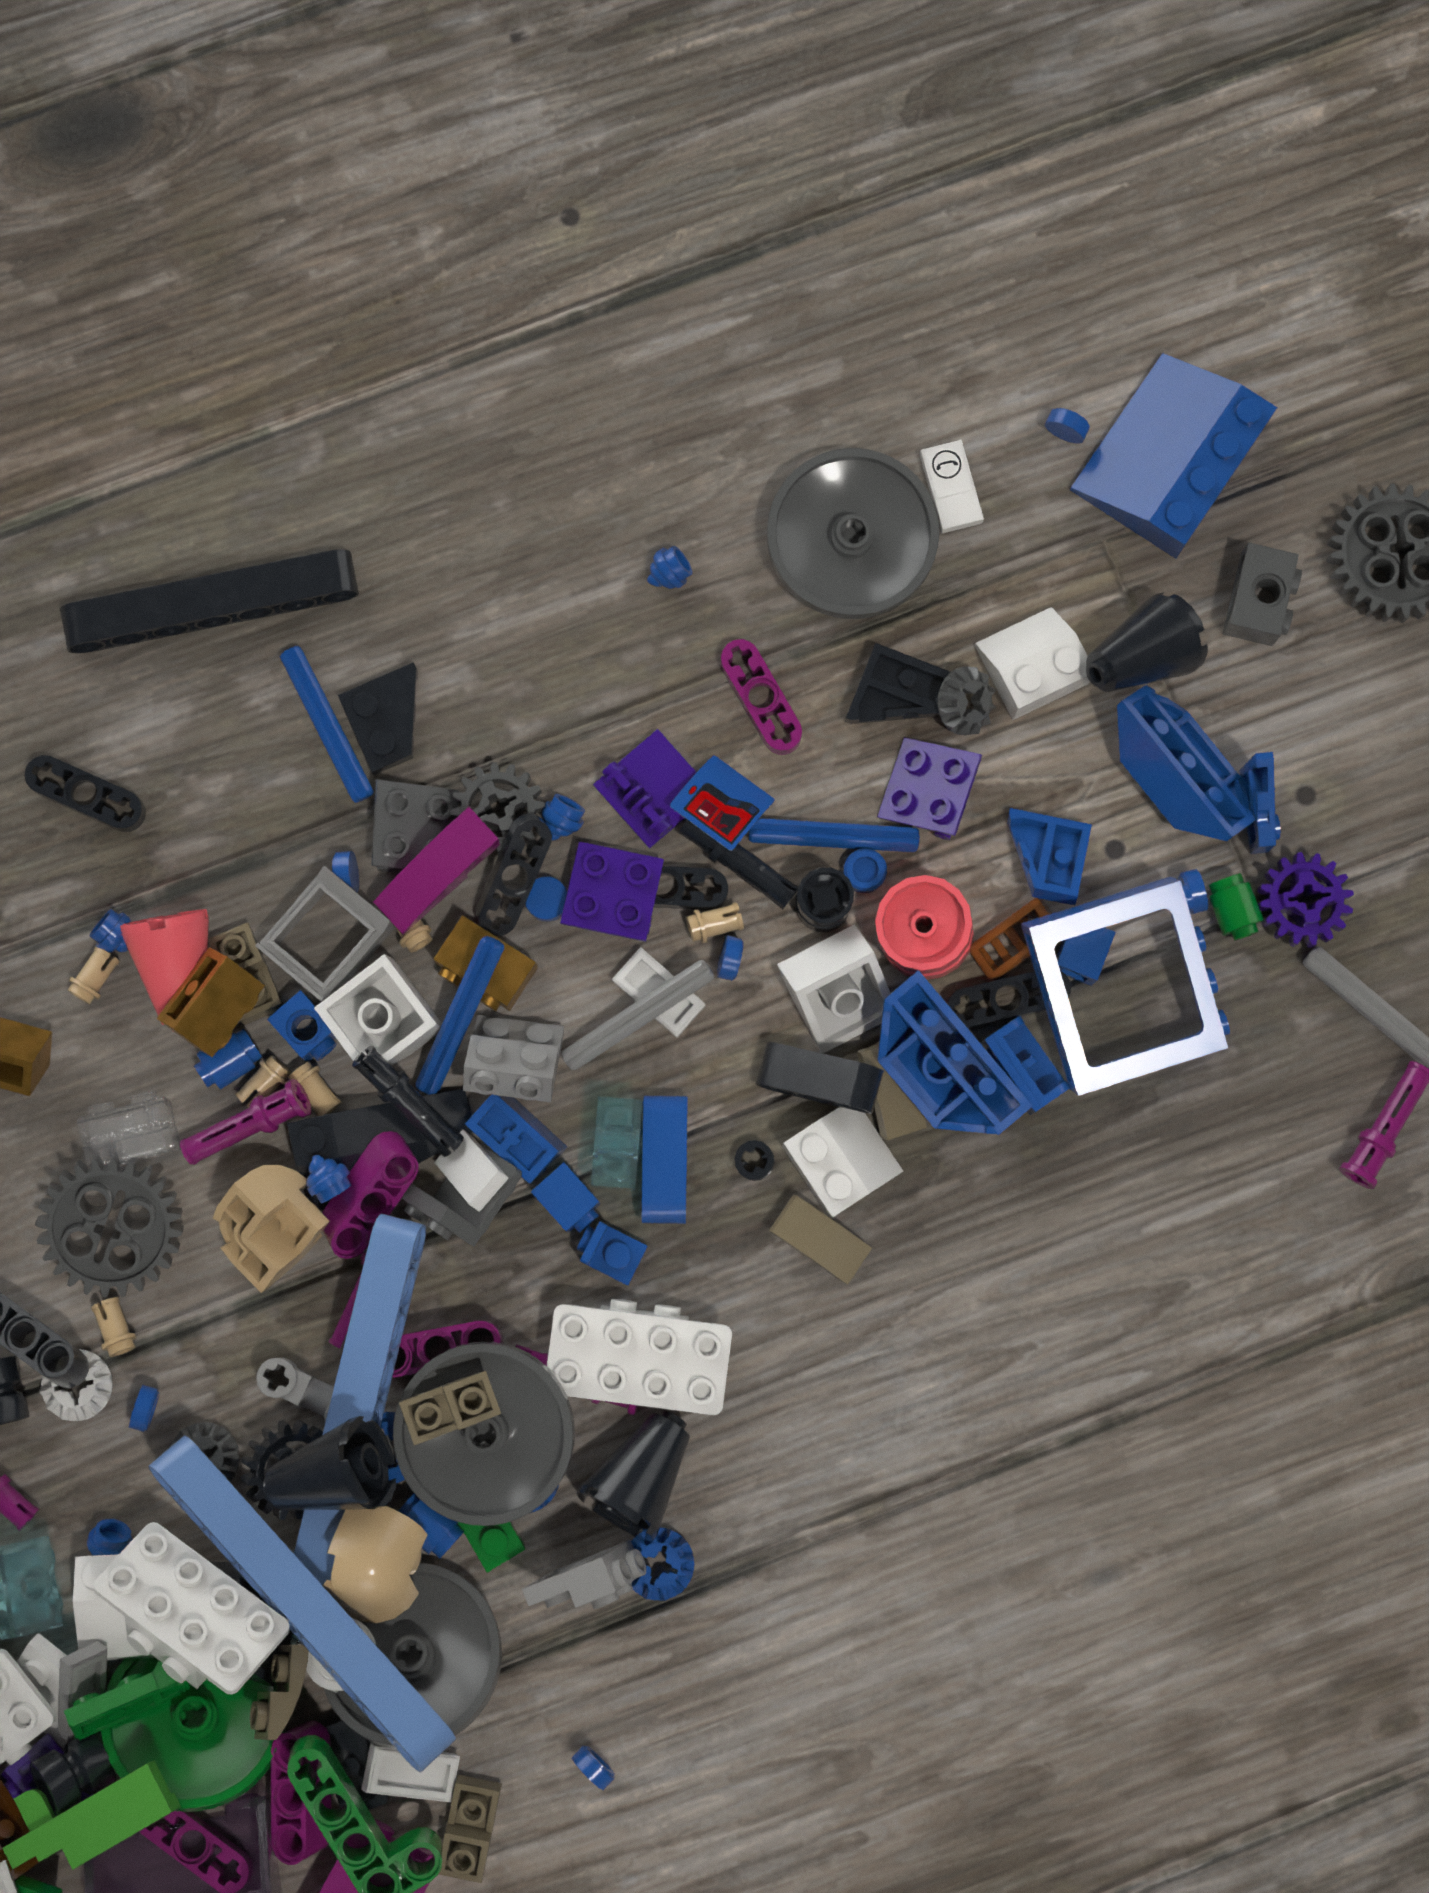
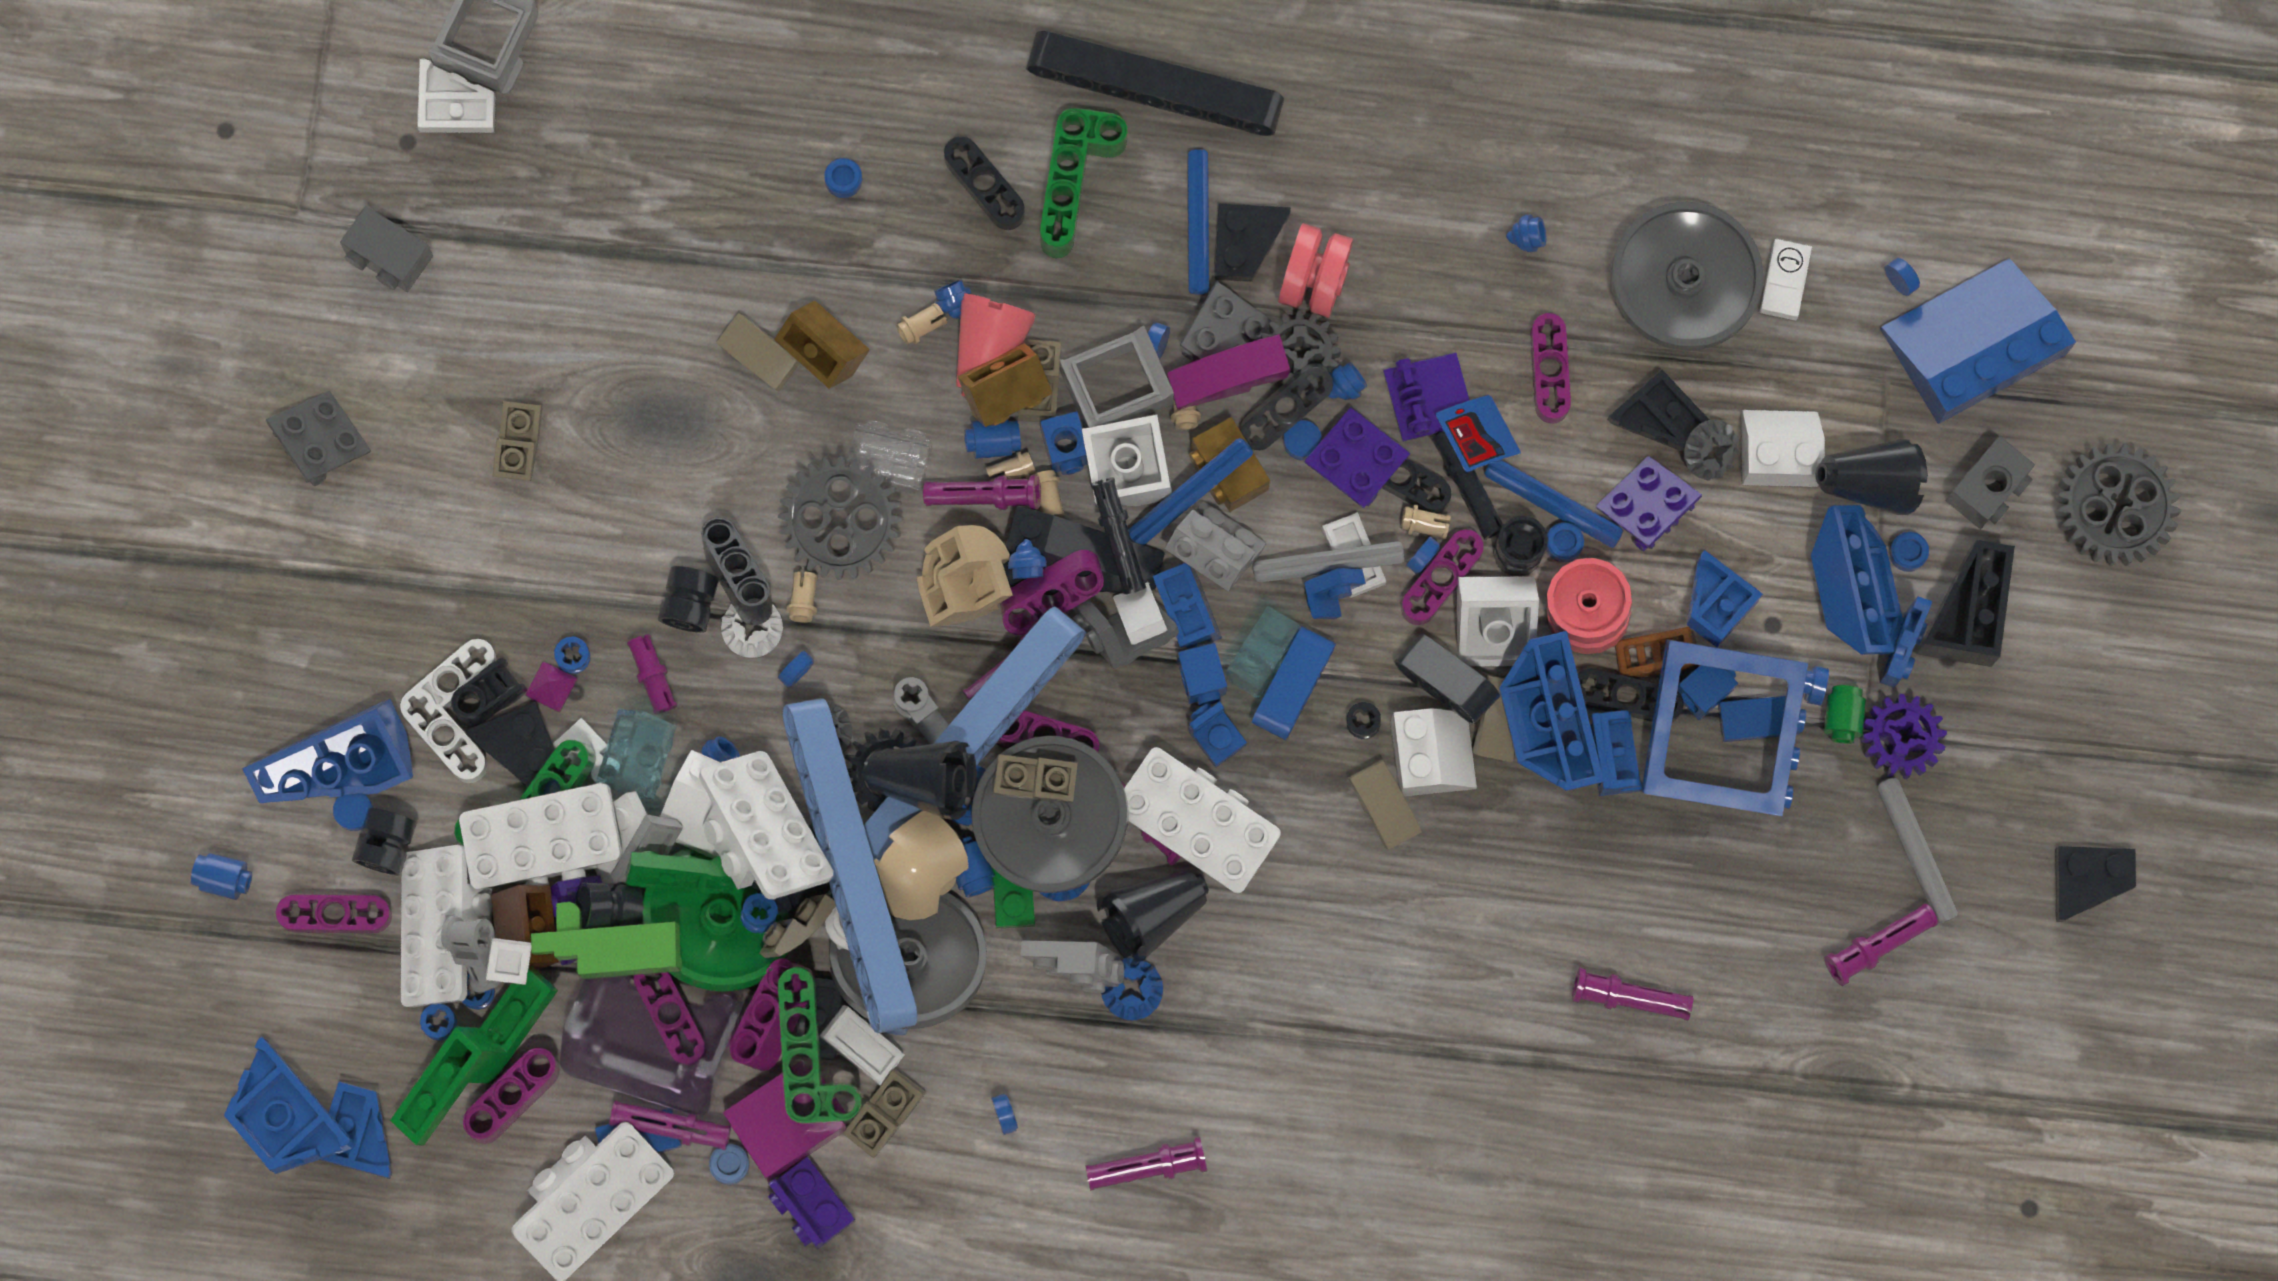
camera: 25 degrees right, 5 degrees down
none -> blue bush [740,893,778,933]
none -> green beam [1040,108,1128,258]
none -> magenta pin [1085,1137,1207,1191]
none -> coral wheel [1278,223,1353,318]
none -> blue bracket [1304,568,1366,619]
none -> magenta beam [1401,529,1484,625]
none -> magenta pin [1572,967,1693,1021]
none -> blue tile [1718,696,1801,743]
none -> blue tile [1889,532,1929,572]
none -> black wedge [1916,540,2015,667]

